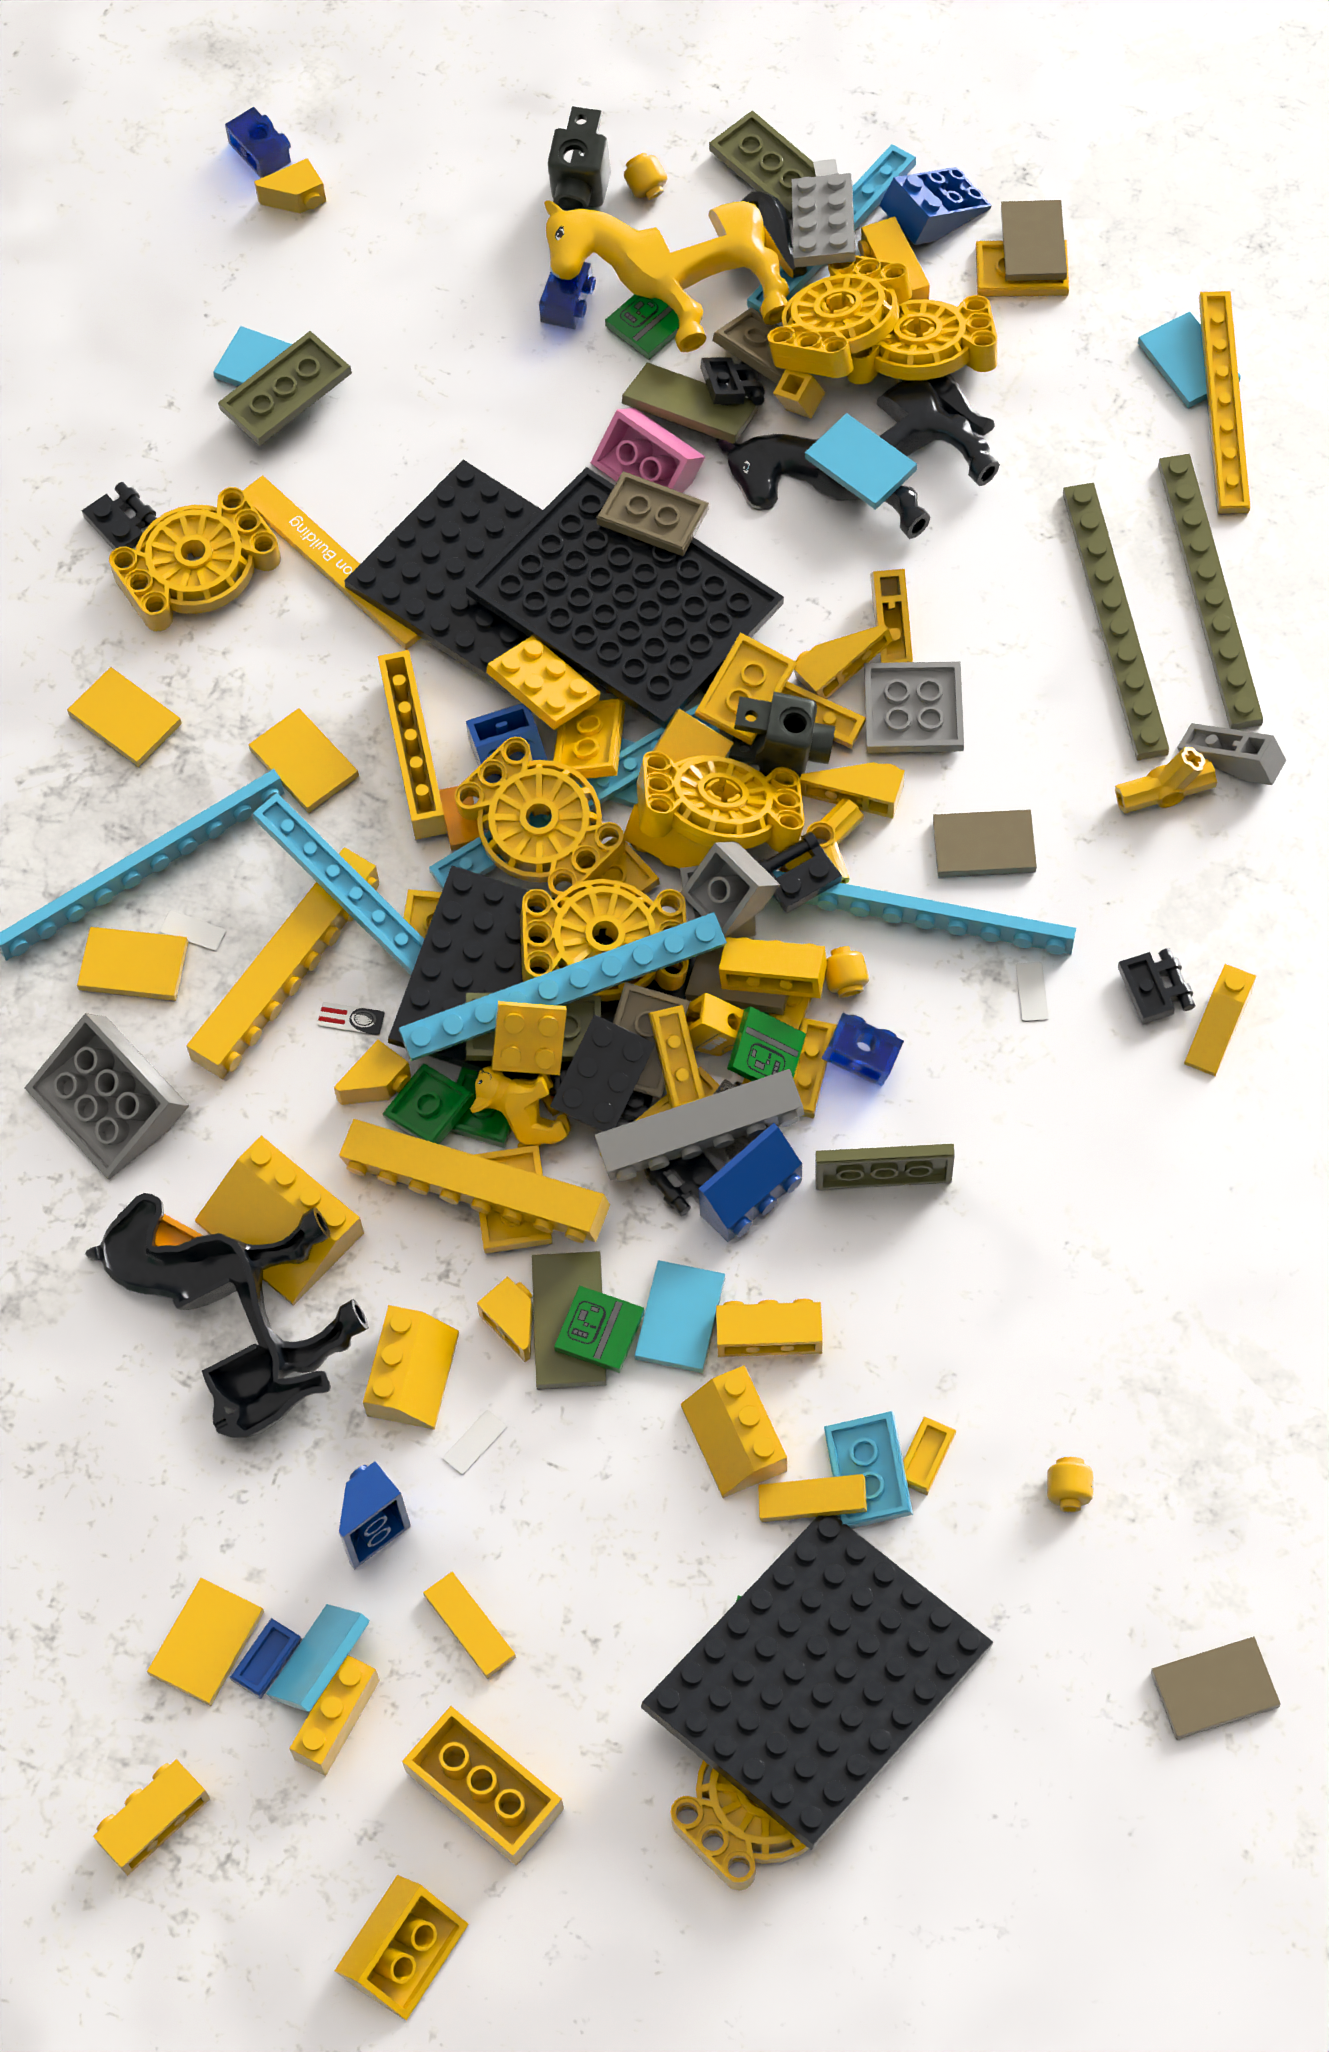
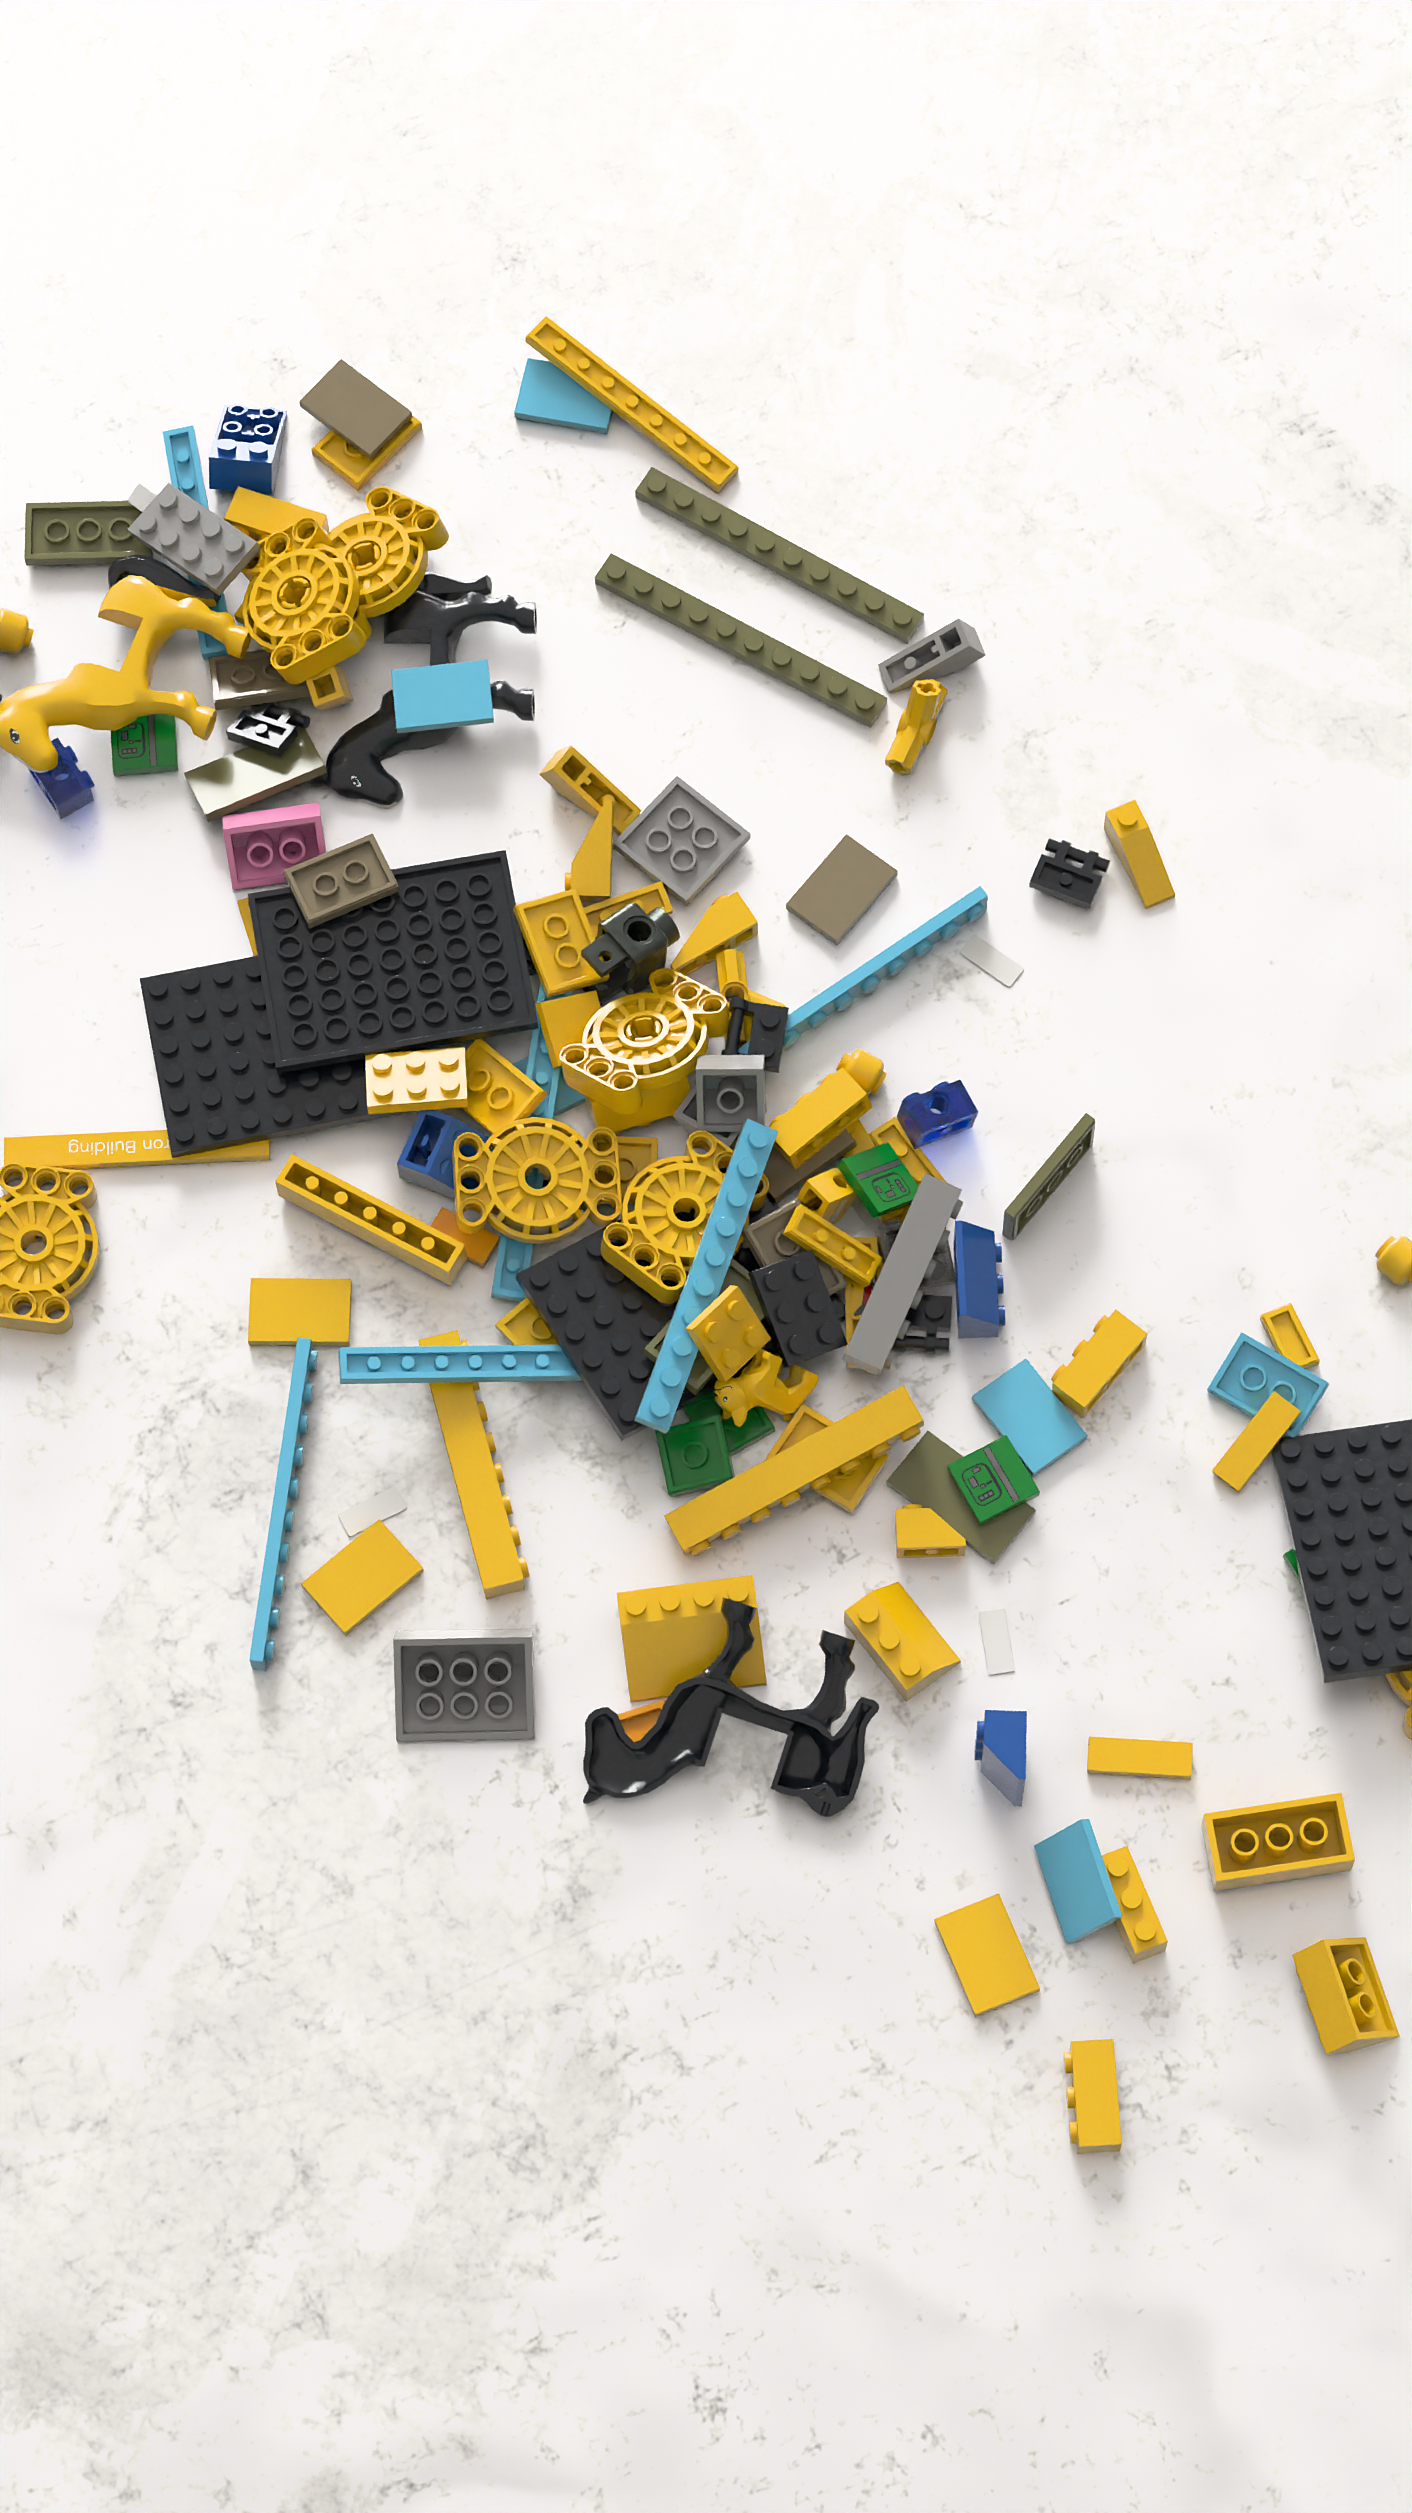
camera: 50 degrees left, 5 degrees up
yellow tile [67,667,182,767] -> none
blue tile [230,1618,302,1699] -> none
sticker [317,1002,385,1035] -> none
yellow slope [334,1040,411,1105] -> none
yellow slope [681,1365,787,1498] -> none

